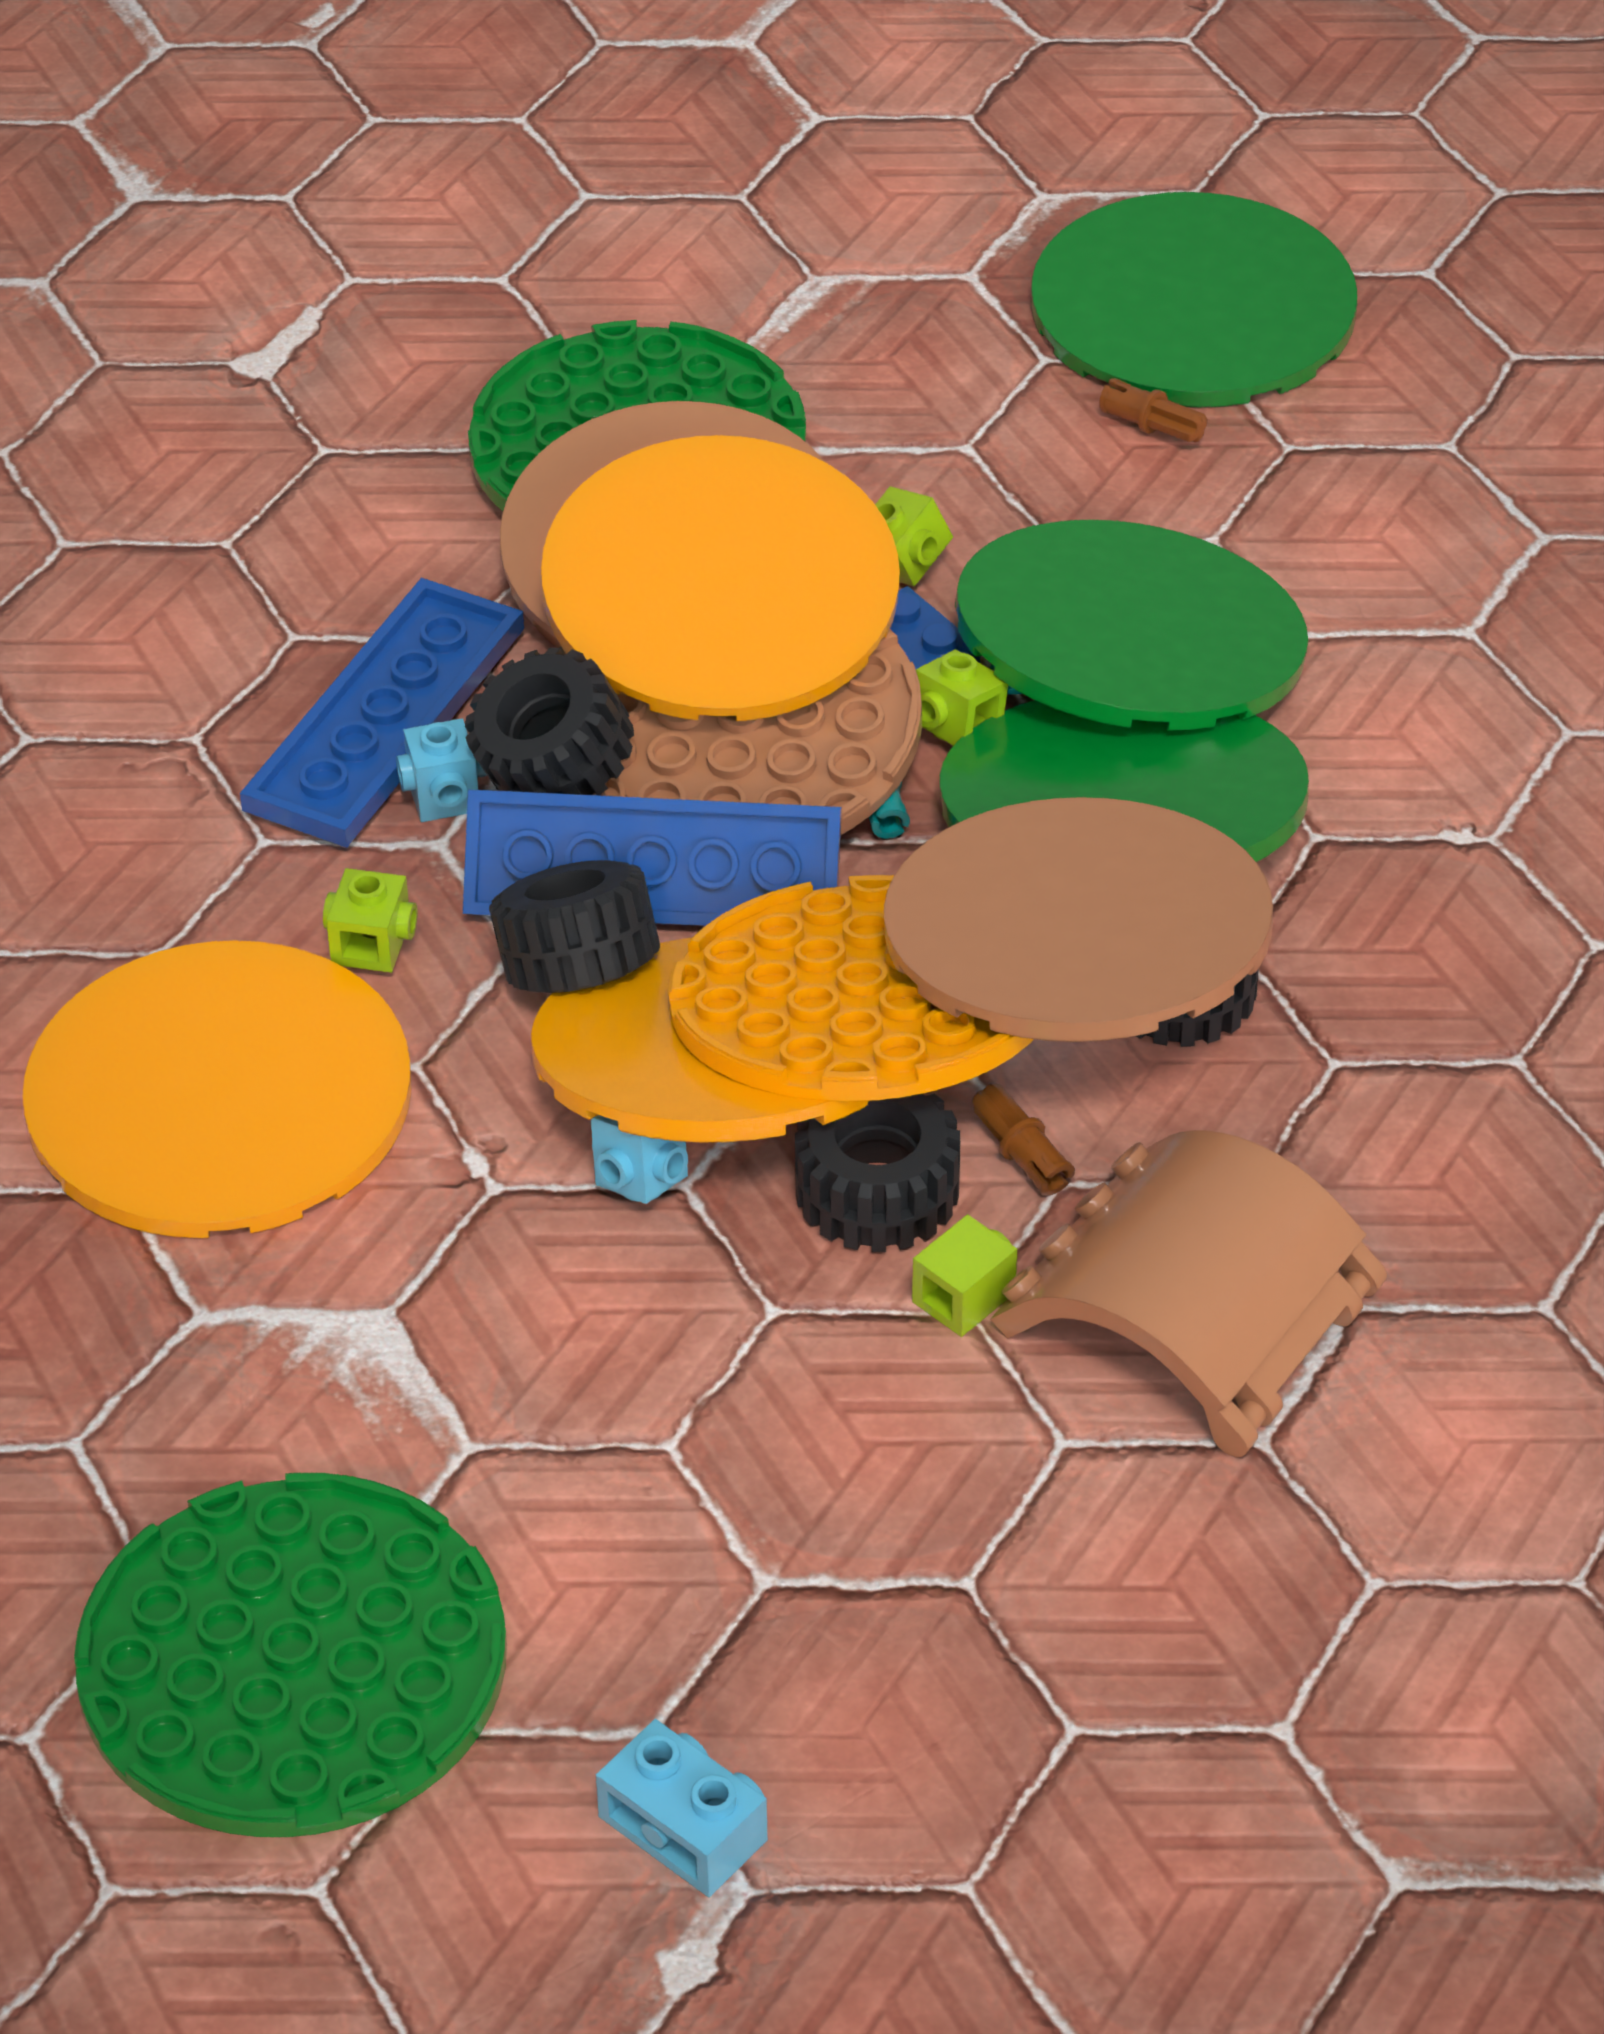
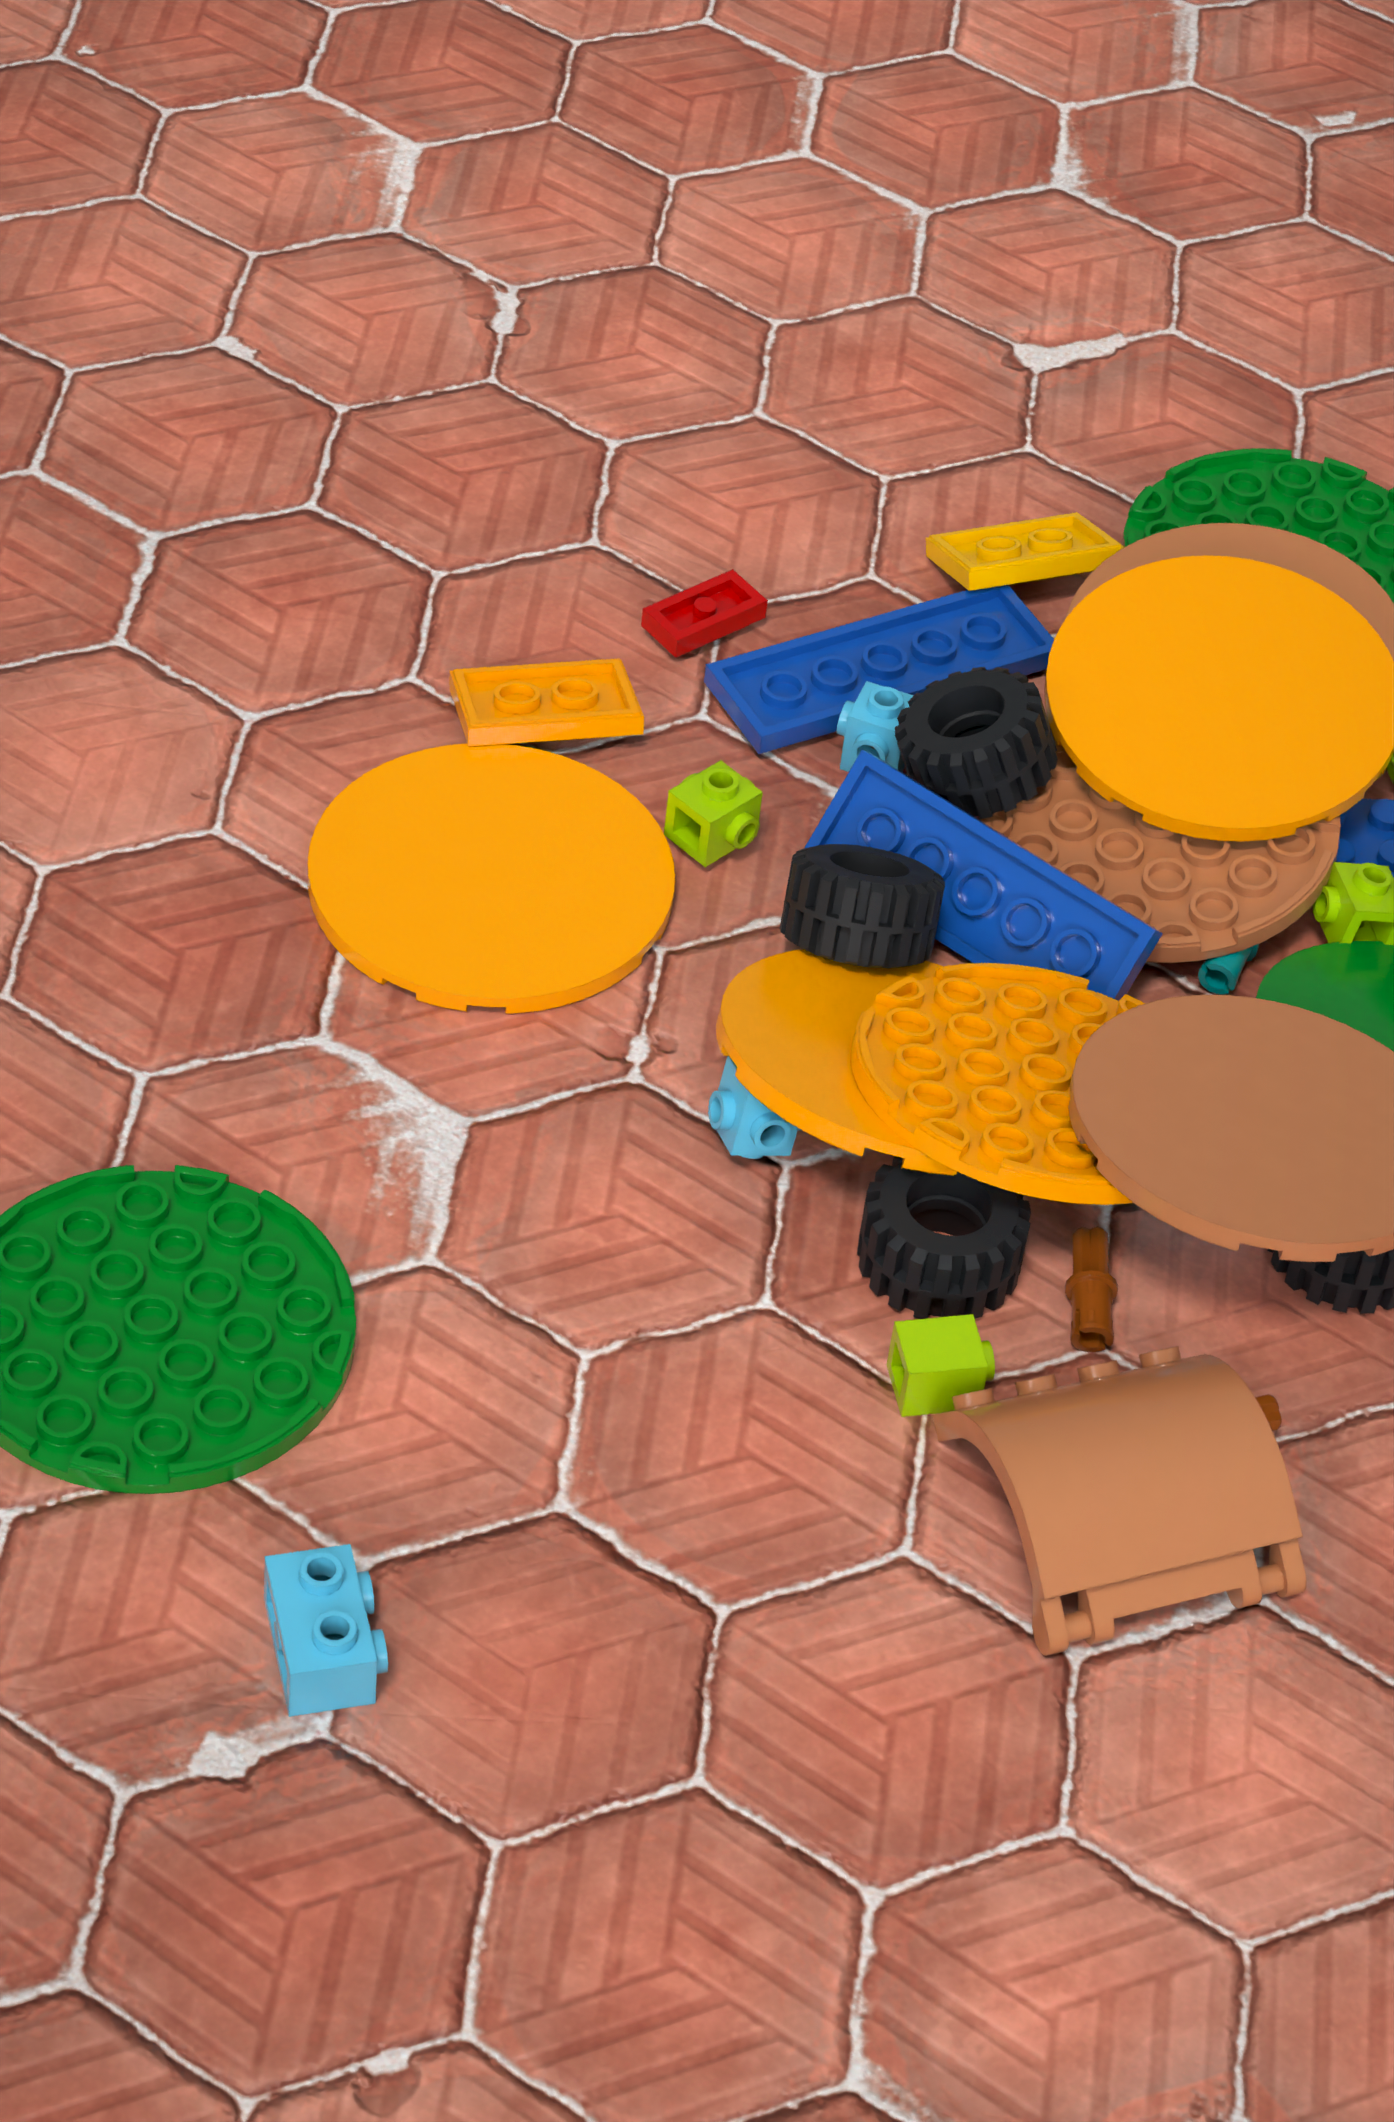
camera: 30 degrees right, 0 degrees up
none -> light orange tile [449,658,644,747]
none -> red plate [641,569,768,658]
none -> yellow tile [926,512,1125,591]

